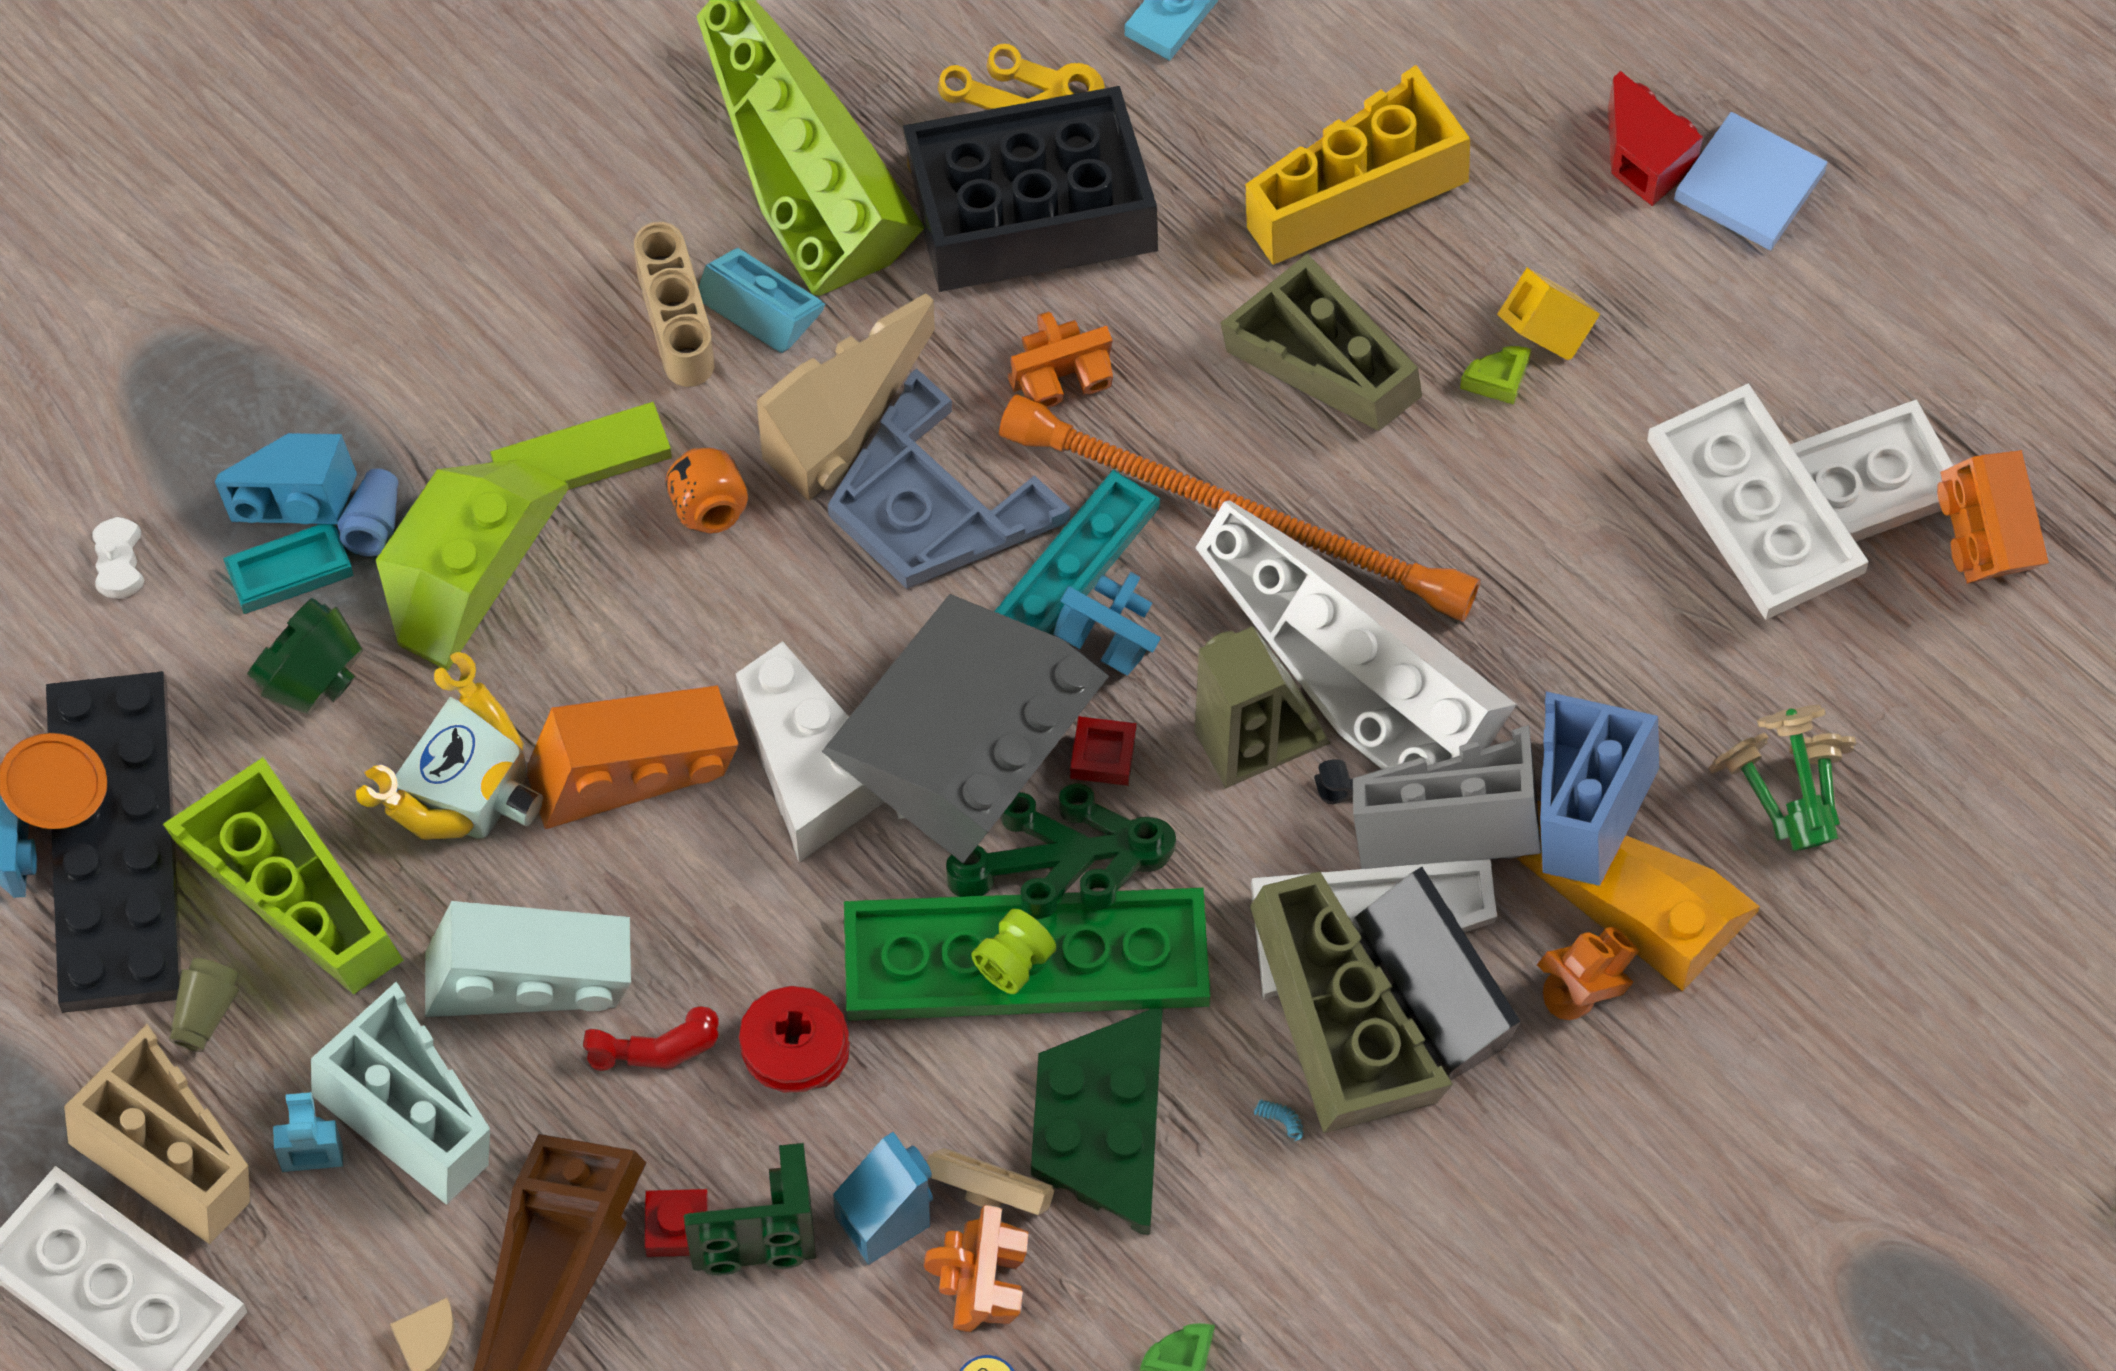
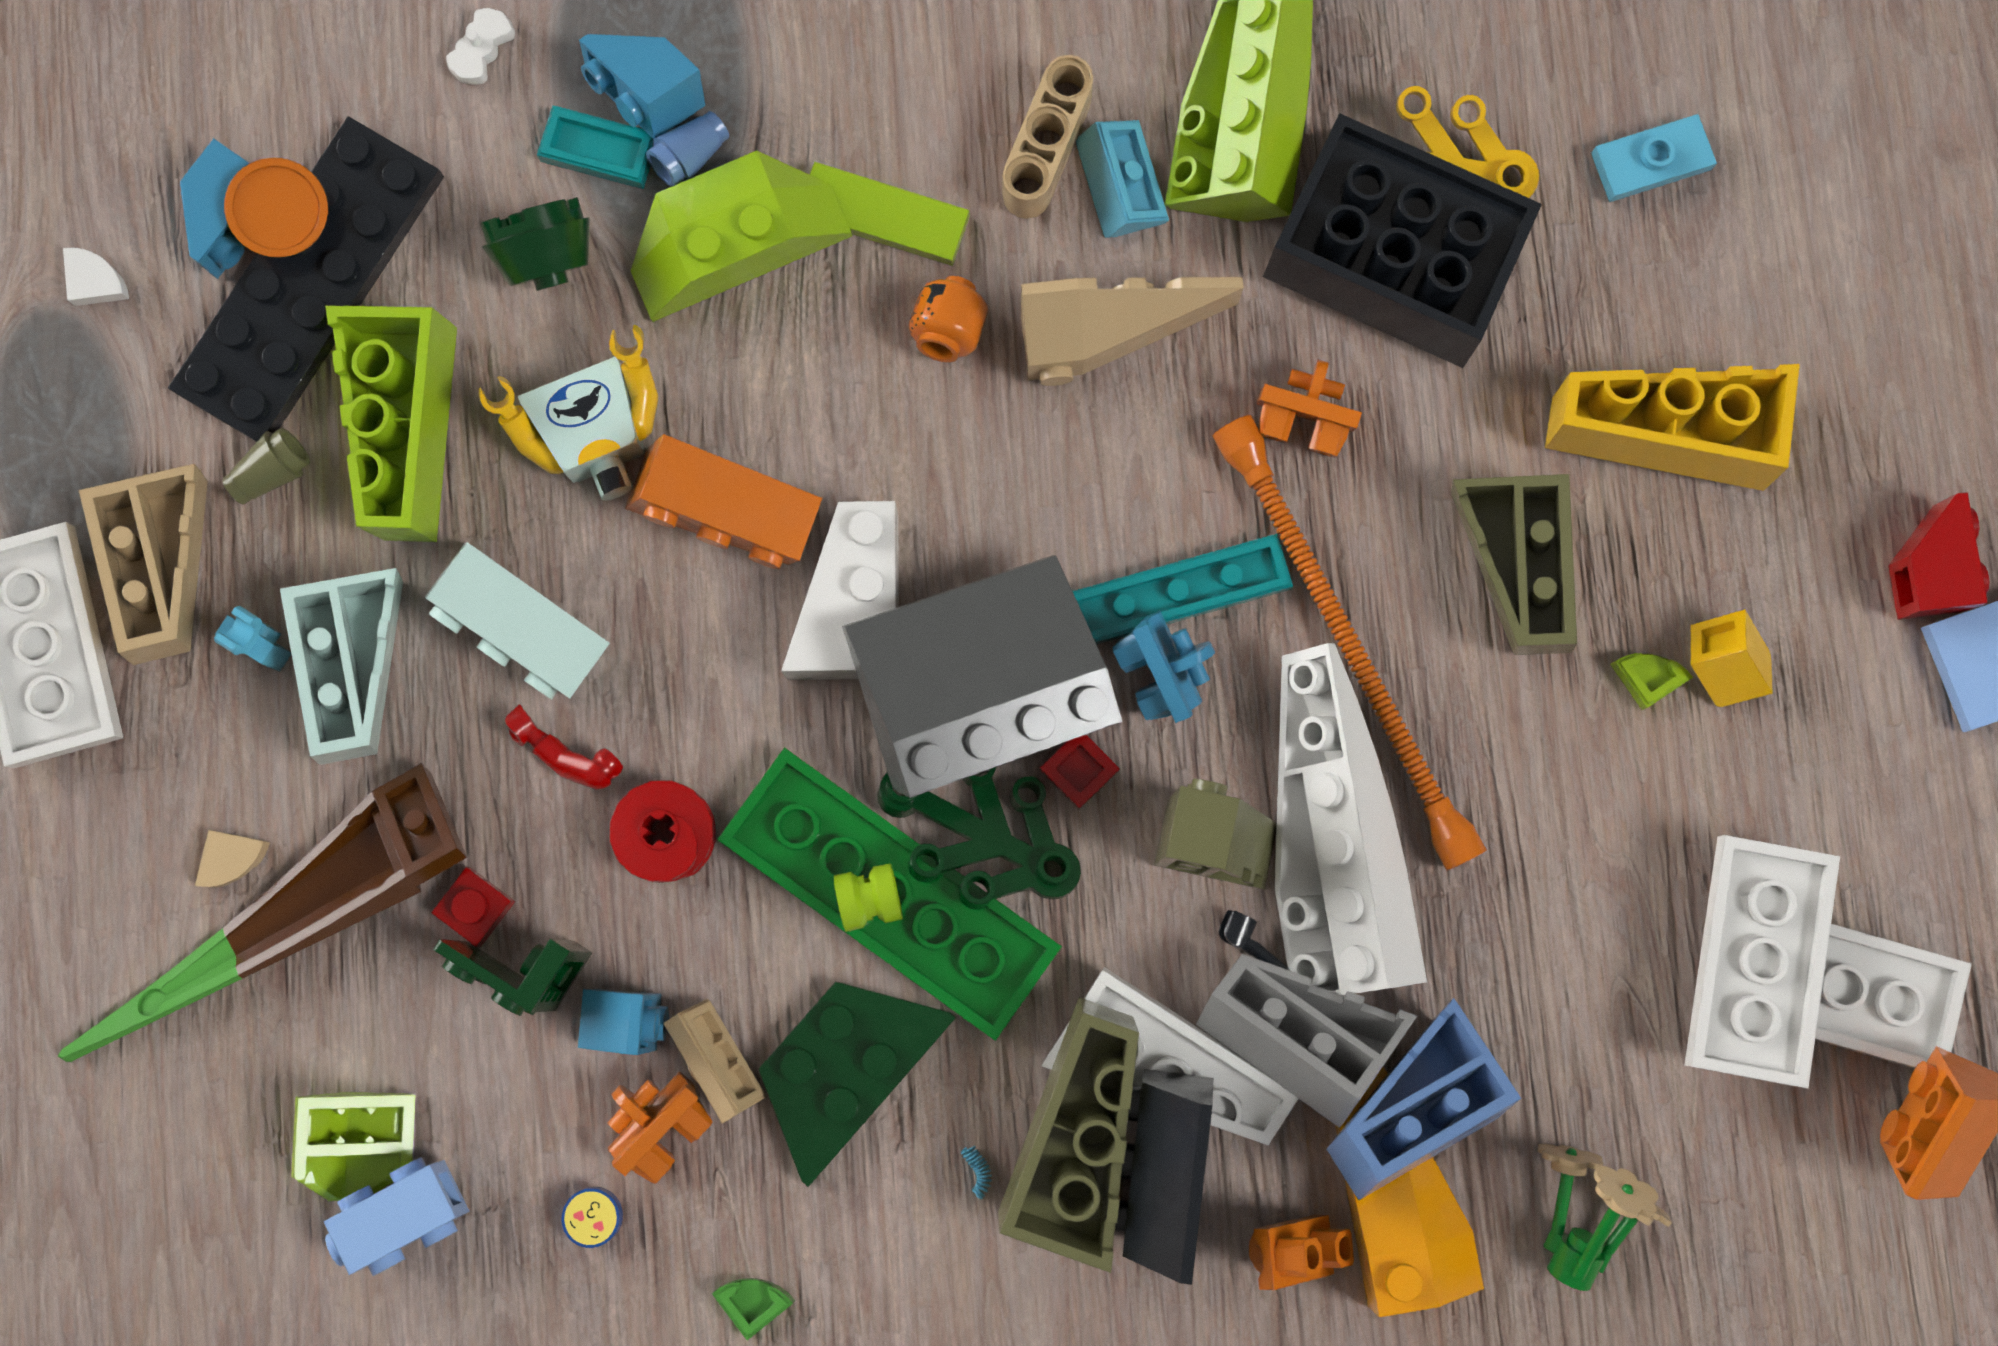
camera: 40 degrees right, 20 degrees up
sand blue wing [828,368,1070,589] -> none

